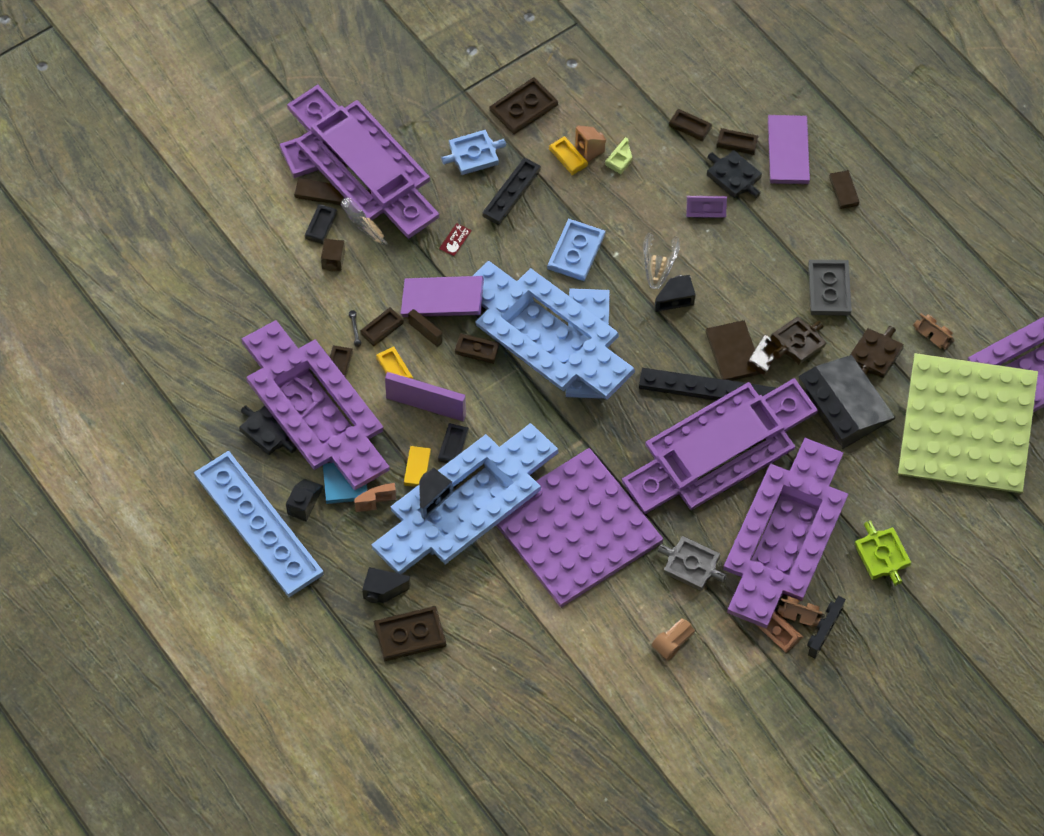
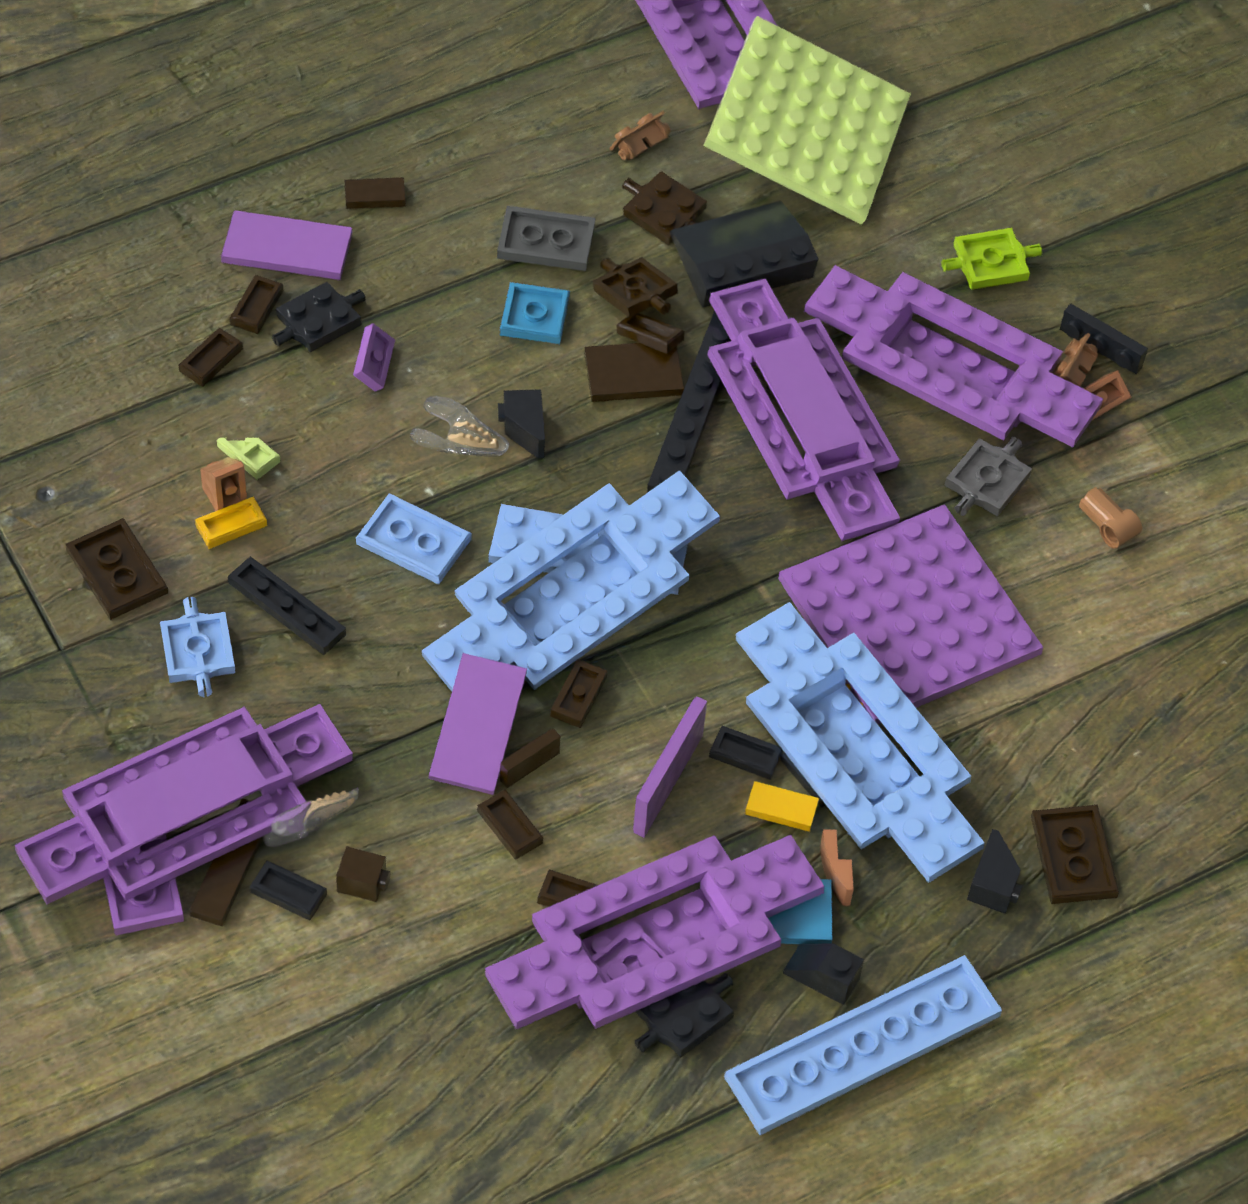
camera: 85 degrees left, 5 degrees down
black hinge [349,310,362,347] -> none
yellow tile [376,347,413,379] -> none
black slope [419,467,453,520] -> none
dark red sticker [439,223,472,256] -> none
none -> dark azure tile [500,282,570,344]

